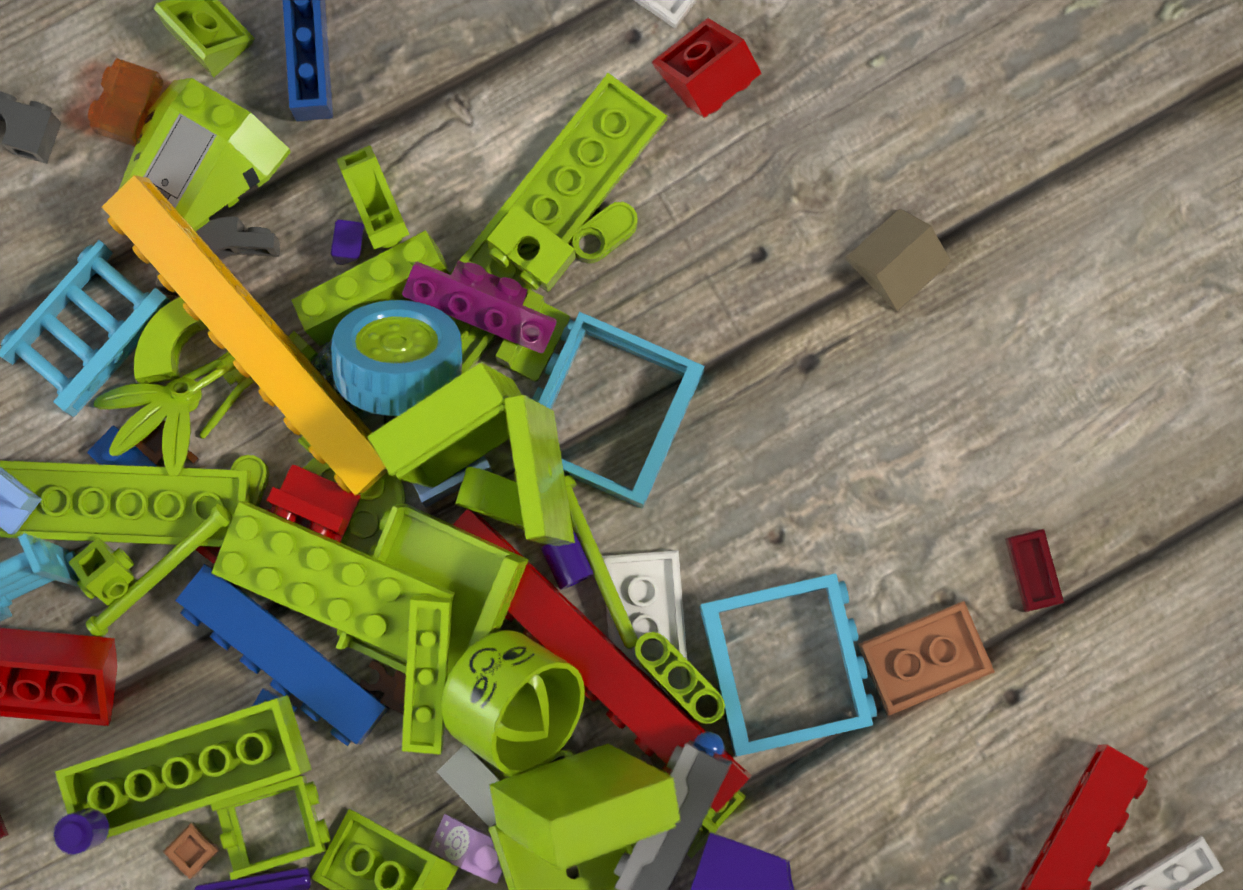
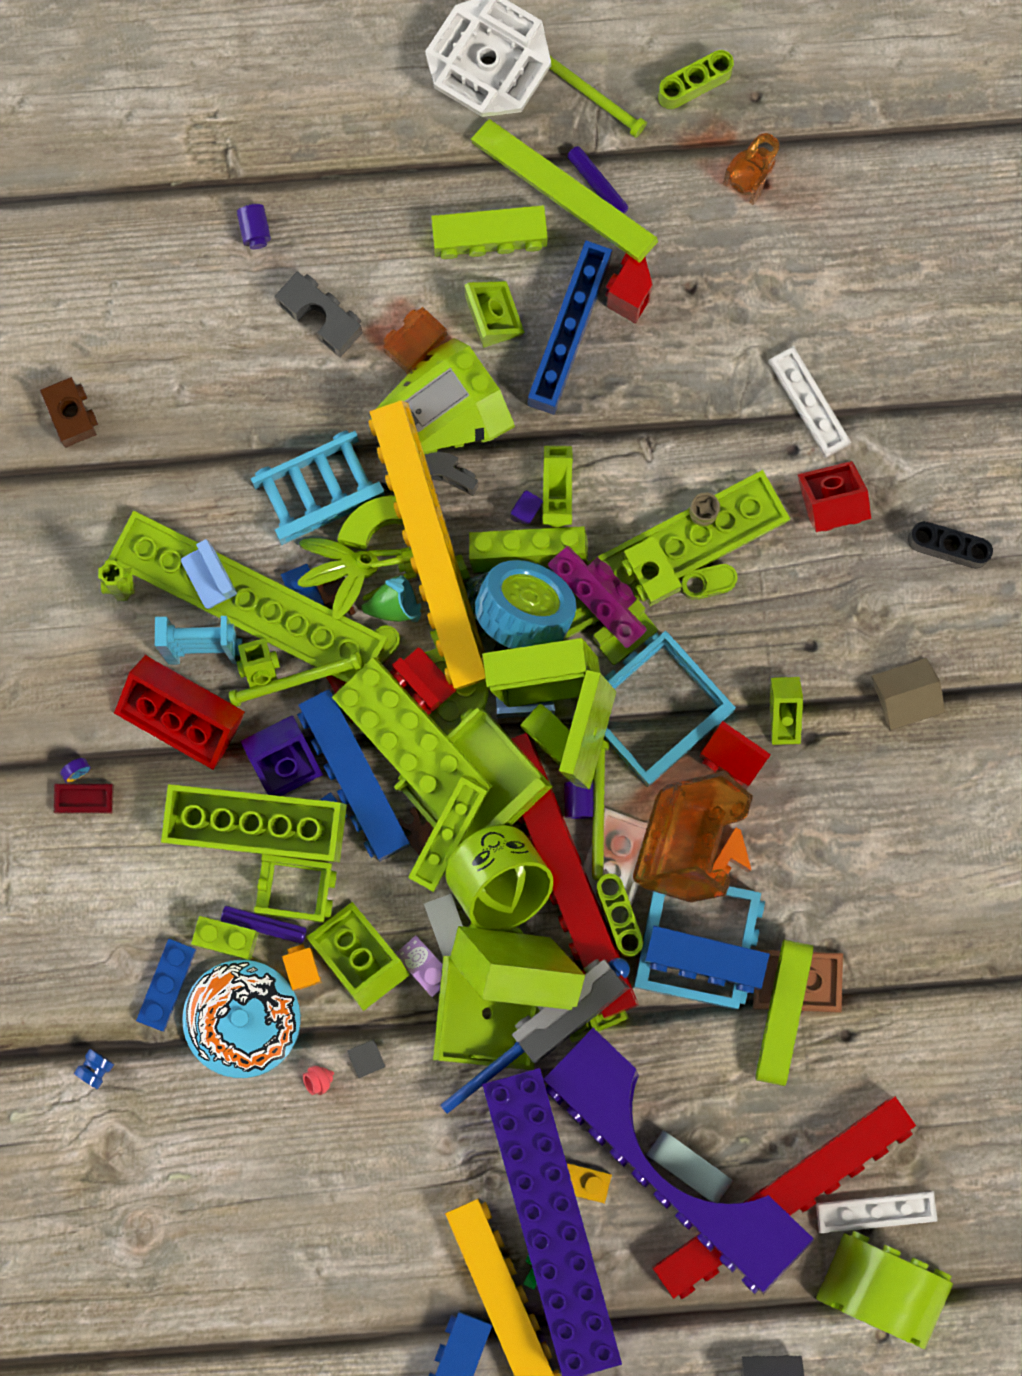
camera: 25 degrees right, 0 degrees up
dark purple brick [54,808,109,855] -> none
nougat tile [163,823,220,879] -> none
dark red tile [1005,529,1064,612] -> none
none -> dark purple slope [241,715,323,796]
none -> hat [361,575,422,622]
none -> clear orange windscreen [633,771,753,902]
none -> blue brick [644,926,770,994]
none -> dark tan wheel [689,492,720,526]
none -> red slope [699,721,771,790]
none -> orange slope [704,827,751,883]
none -> lime beam [755,939,813,1086]
none -> lime slope [770,677,803,745]
none -> black beam [908,521,993,569]

